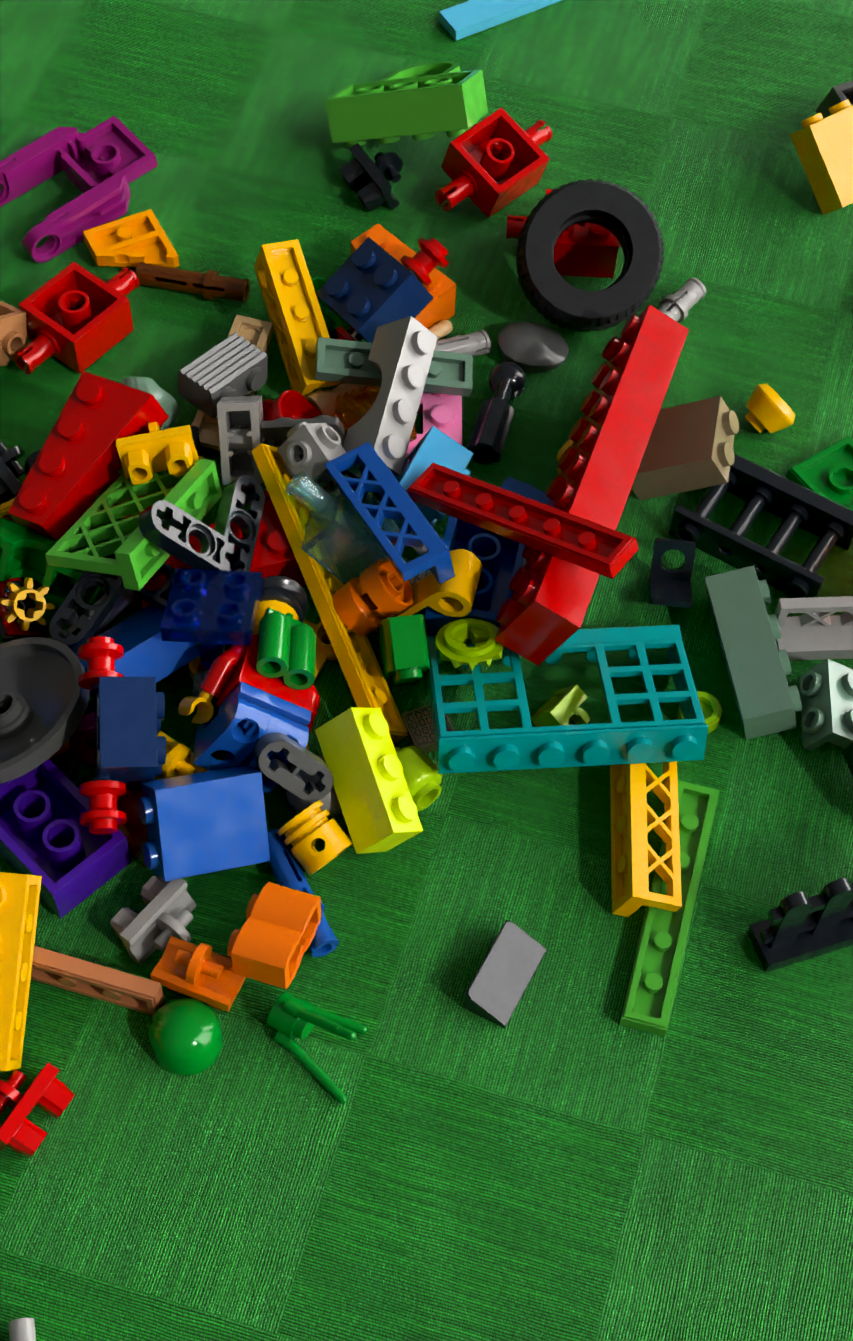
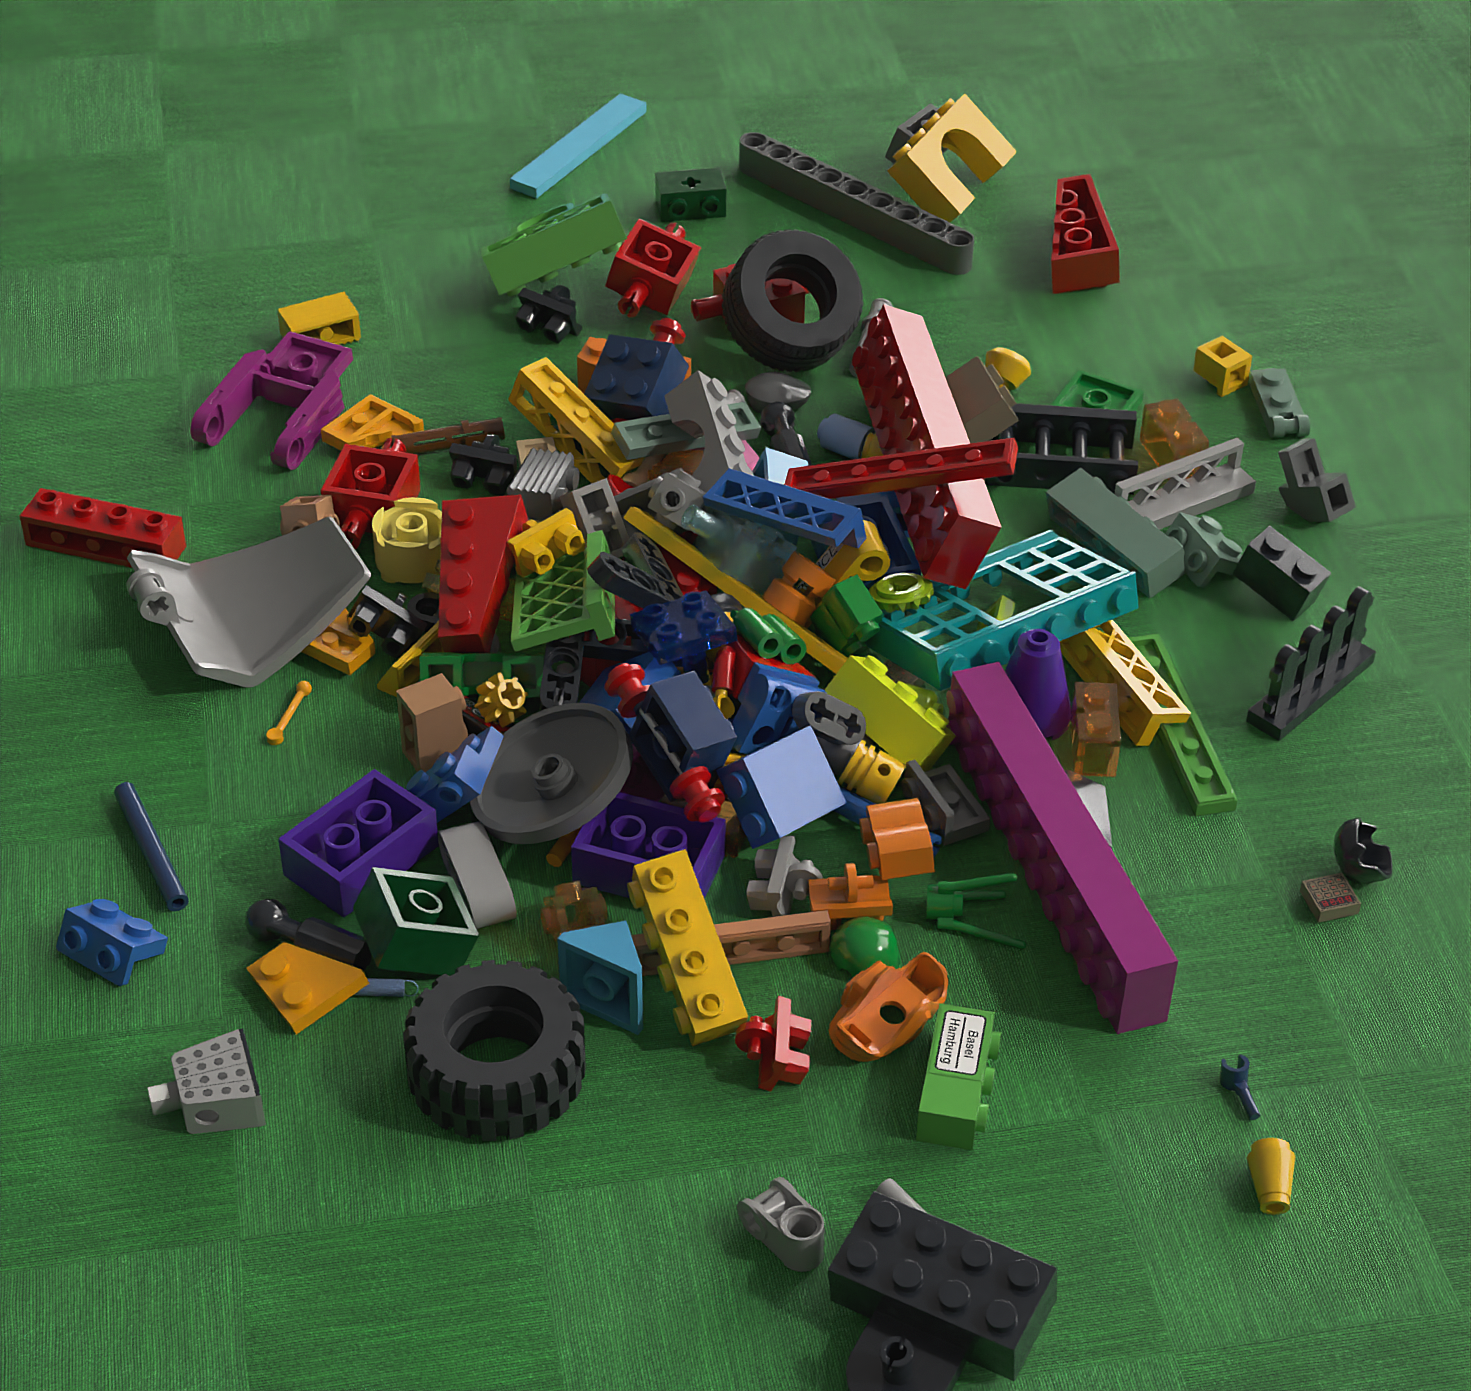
camera: 25 degrees left, 15 degrees down
black bracket [649,538,696,608] -> none
none -> yellow brick [277,291,361,345]
none -> light yellow brick [372,498,442,585]
none -> black hips [449,433,518,496]
none -> dark green brick [655,167,727,222]
none -> dark grey beam [739,132,975,275]
none -> light blue brick [817,413,875,460]
none -> orange piece [829,952,948,1062]
none -> dark grey bracket [901,759,990,846]
none -> bright green brick [916,1003,1001,1150]
none -> magenta brick [946,662,1178,1034]
none -> dark purple cone [1005,629,1072,741]
none -> clear orange piece [1071,682,1121,777]
none -> dark tan tile [1300,873,1361,923]
none -> black hair [1333,817,1393,883]

